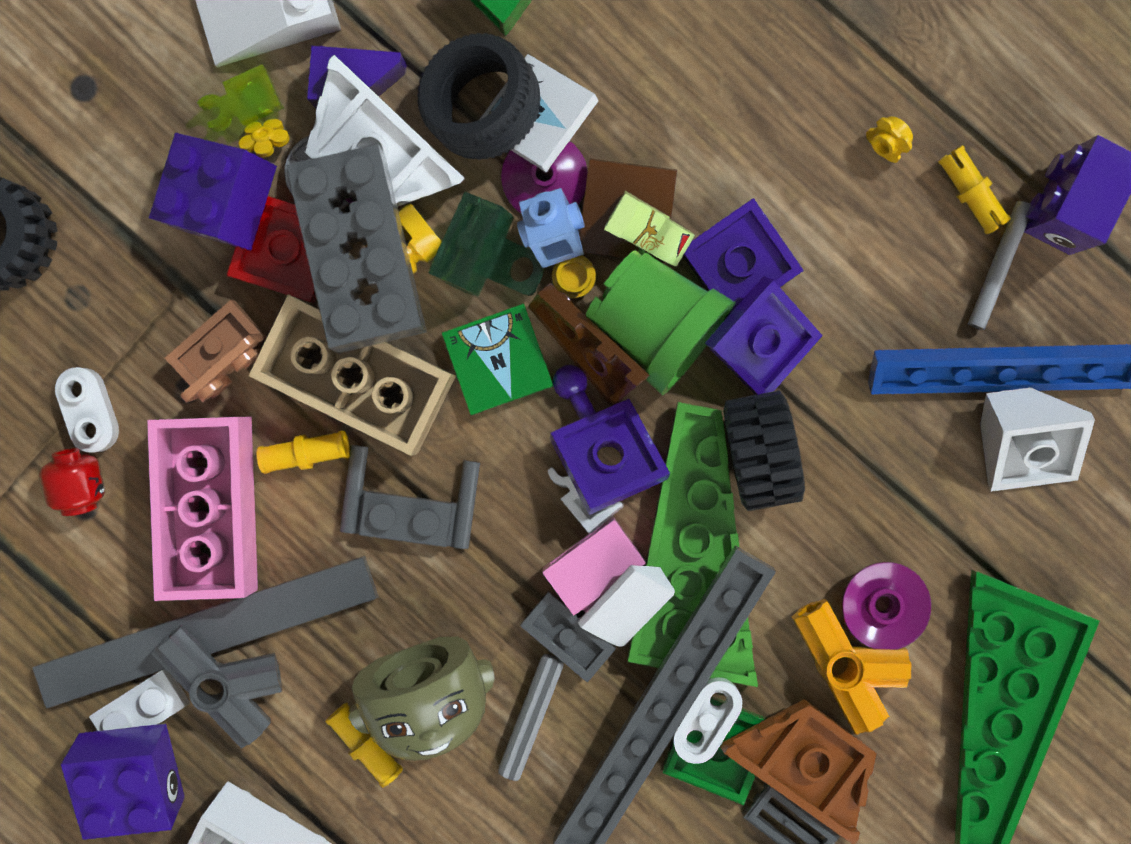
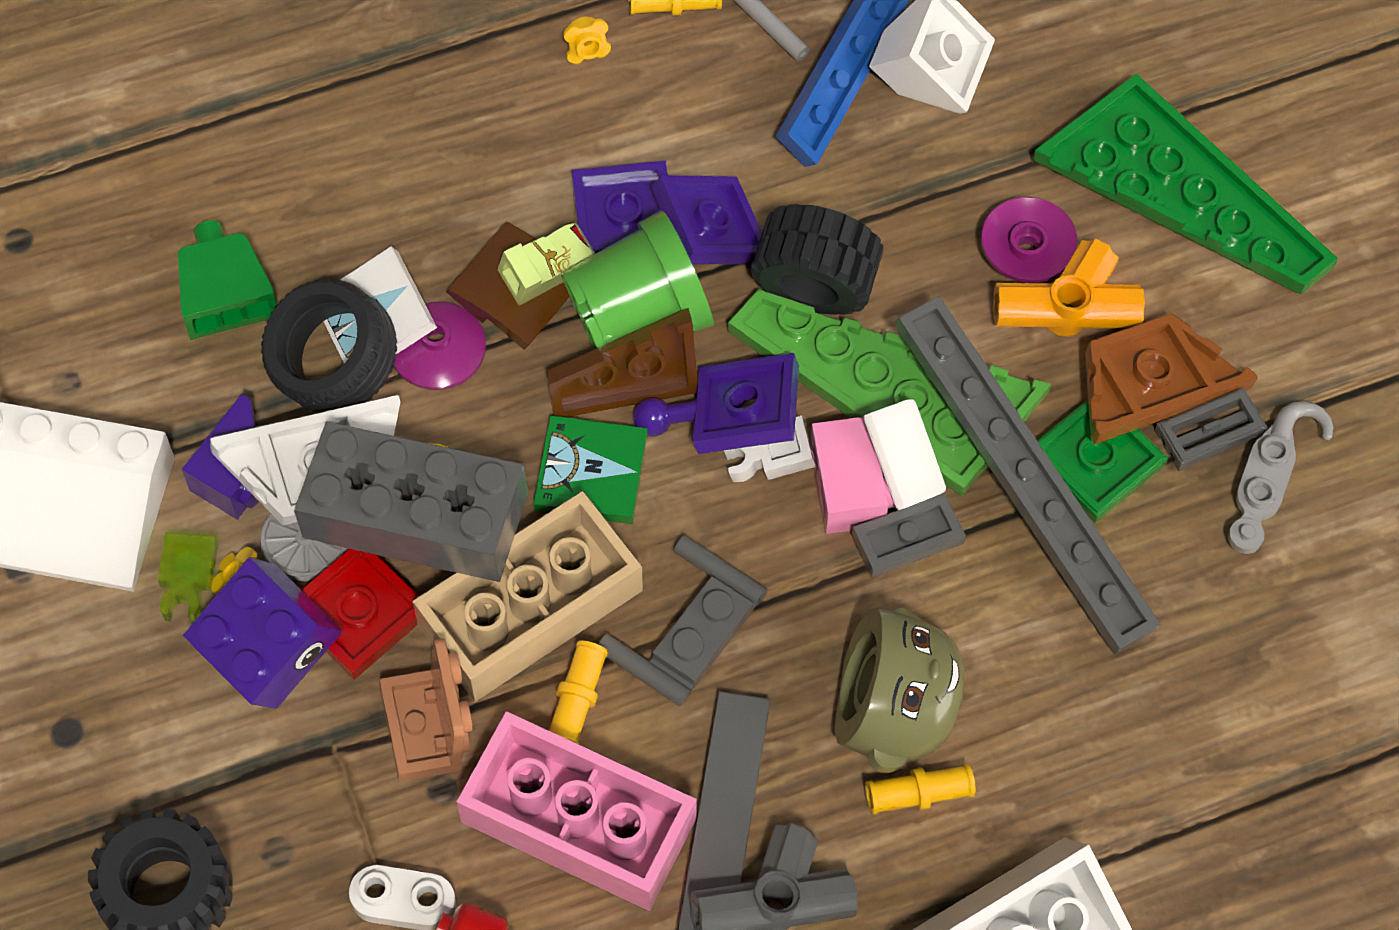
camera: 60 degrees left, 25 degrees down
clear green piece [428,191,546,297] -> none
light grey axle [498,654,564,781] -> none
light blue brick [517,188,585,268] -> none
yellow plate [552,255,596,298] -> none
white plate [673,677,742,764] -> none

